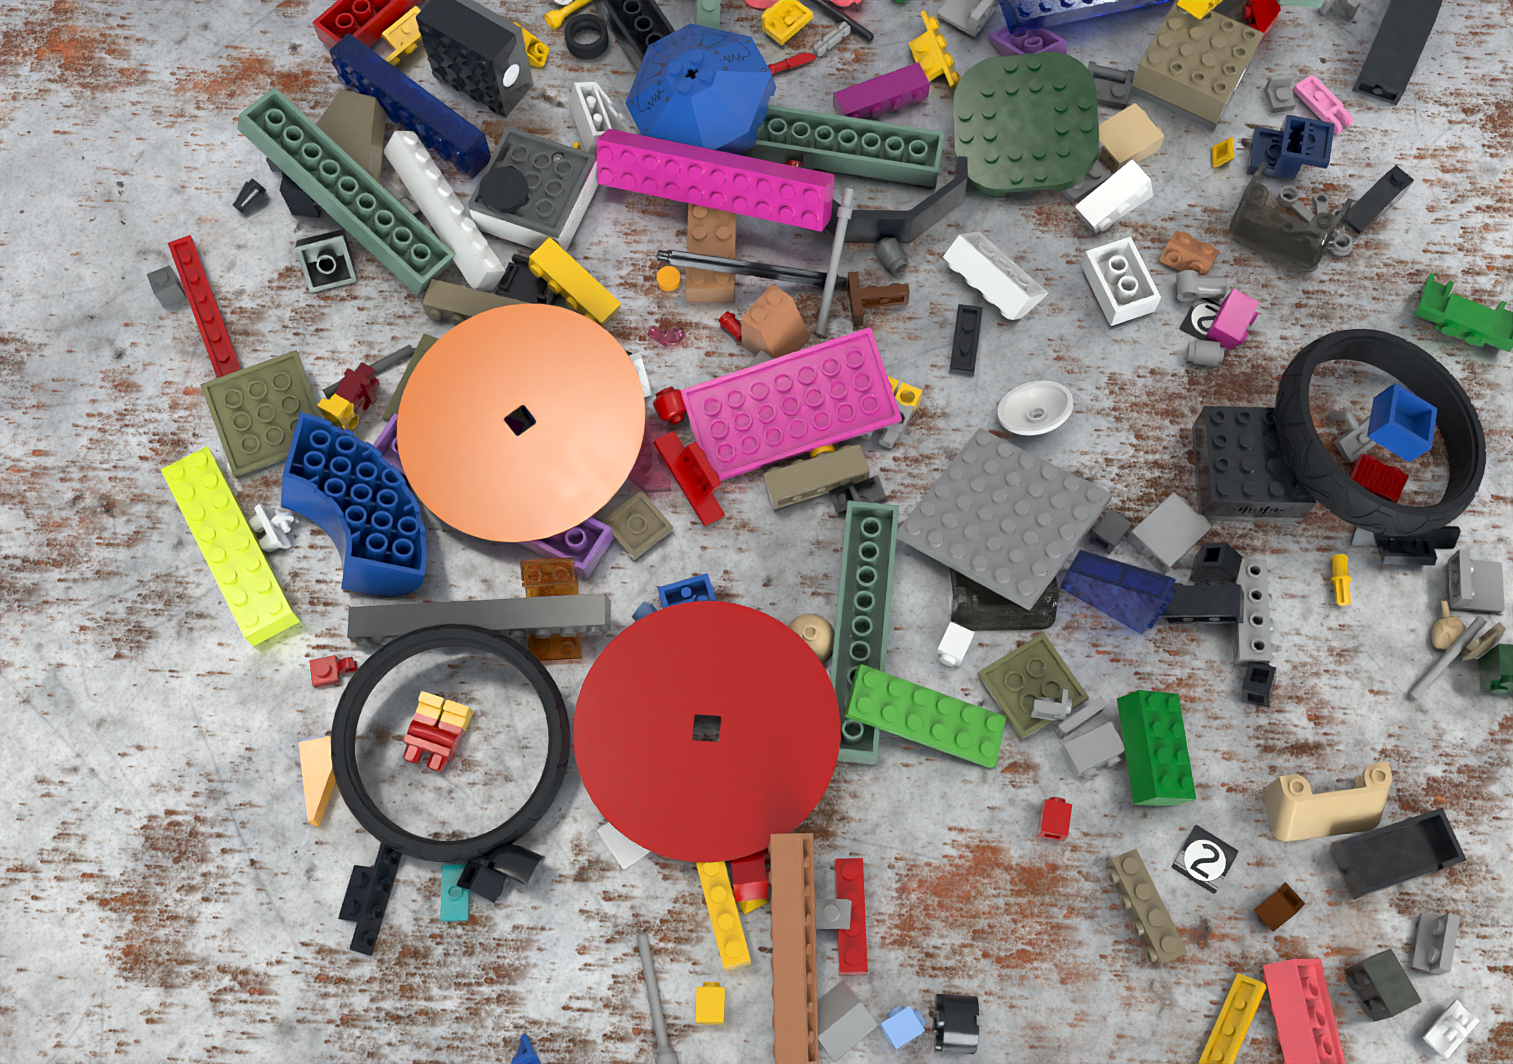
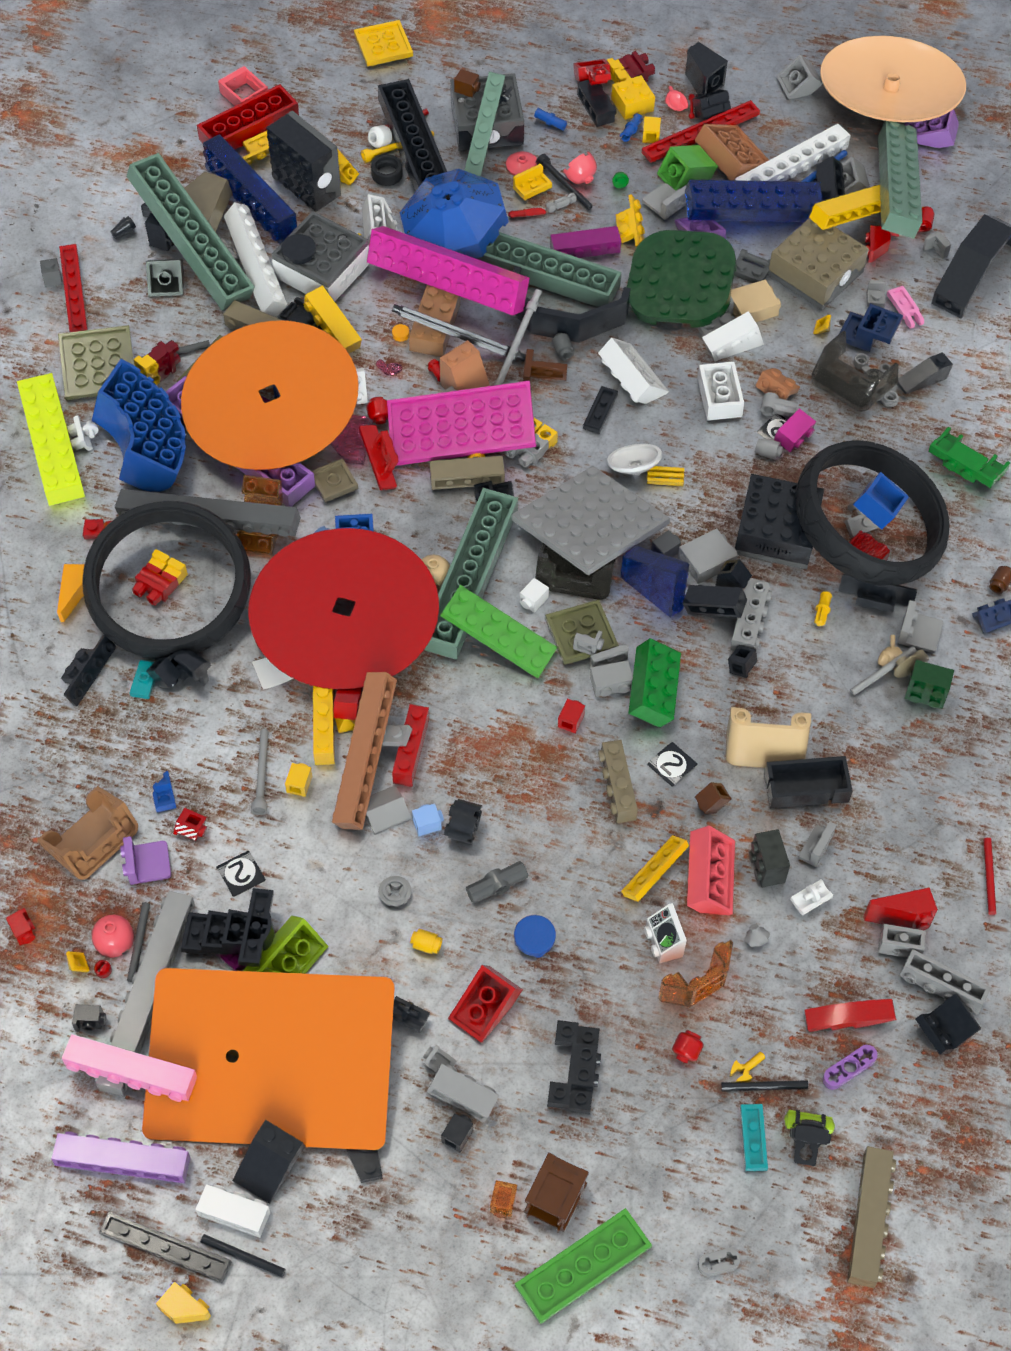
camera: 10 degrees right, 10 degrees down
none -> yellow tile [647,466,684,486]

